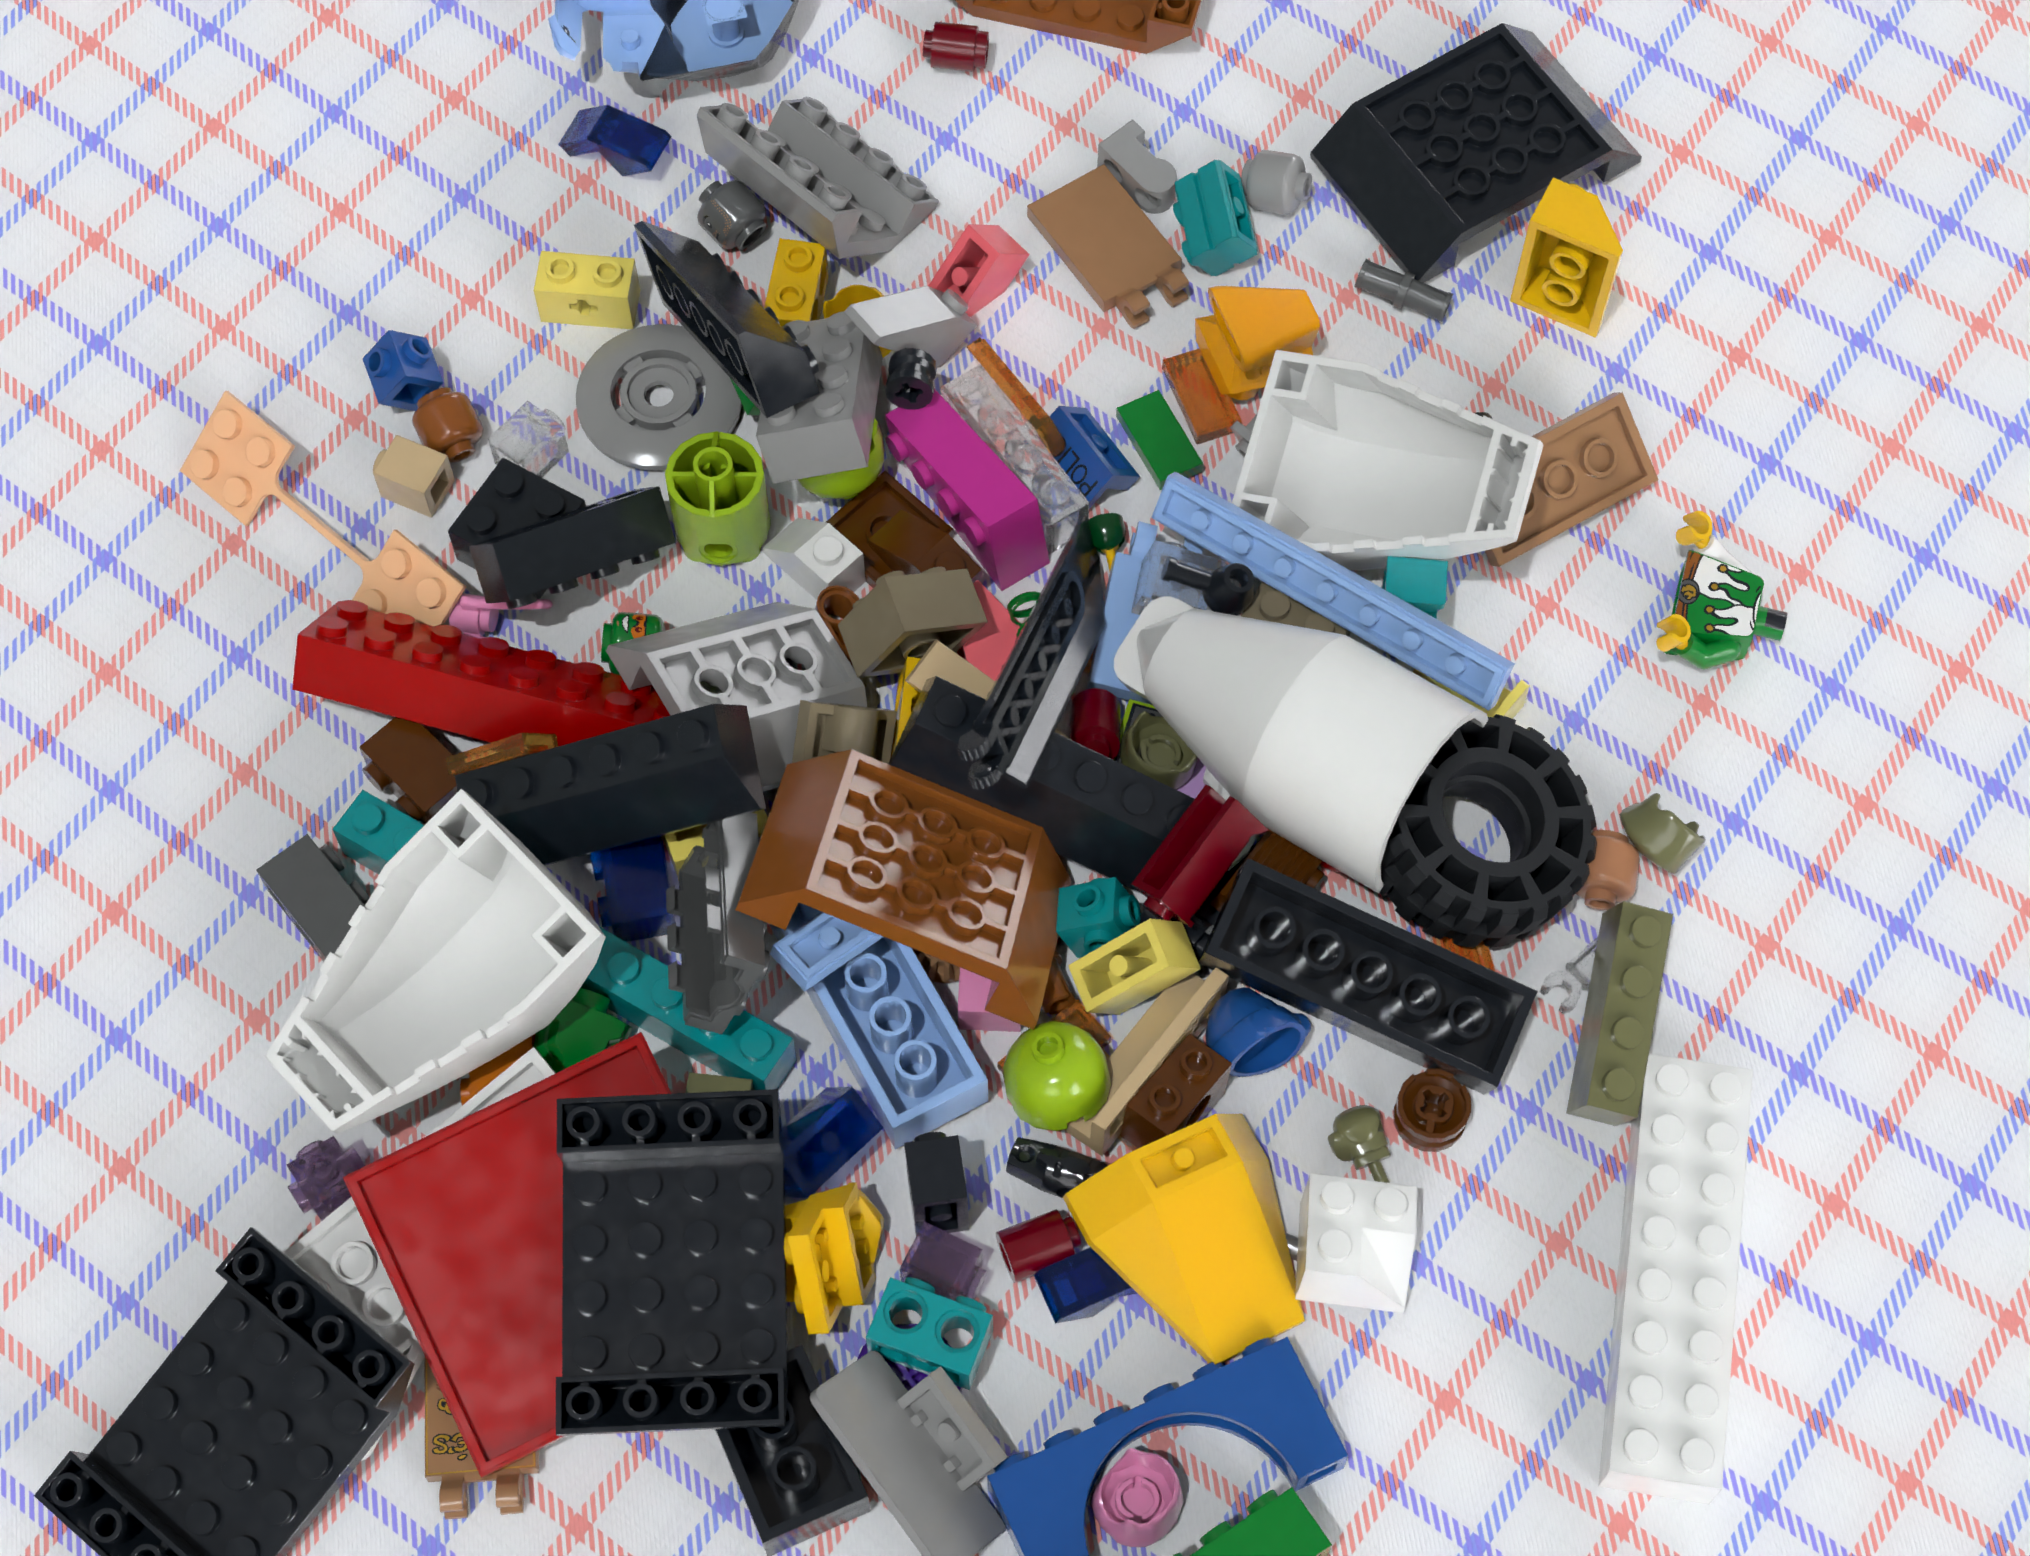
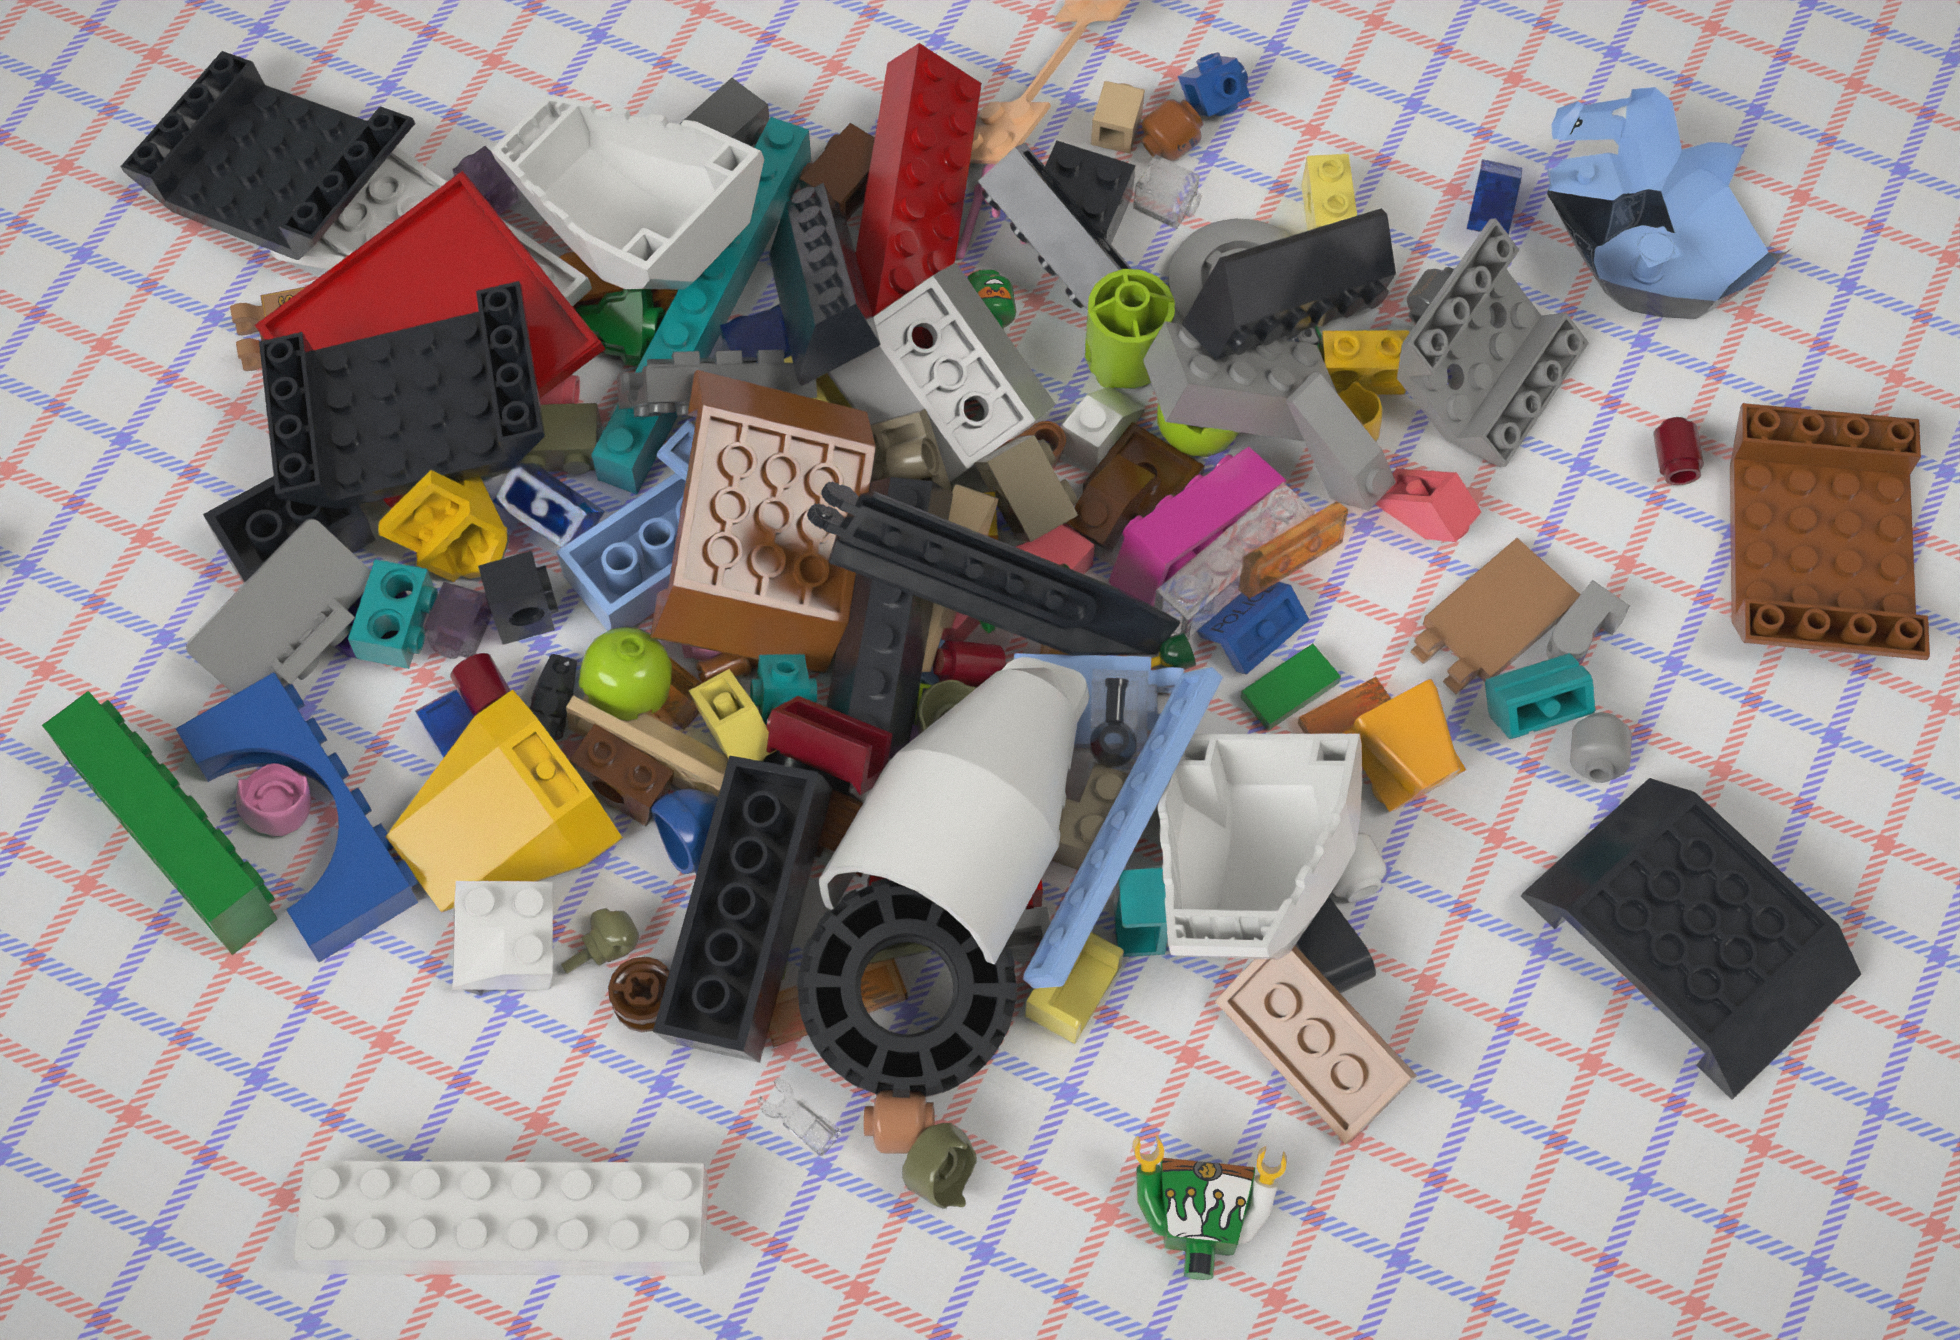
camera: 80 degrees right, 0 degrees up
clear orange tile [446,733,558,777] -> none
black wheel [885,348,937,410] -> none
dark grey pin [1354,259,1453,322] -> none
yellow slope [1510,177,1623,338] -> none
olive brick [1566,901,1673,1126] -> none

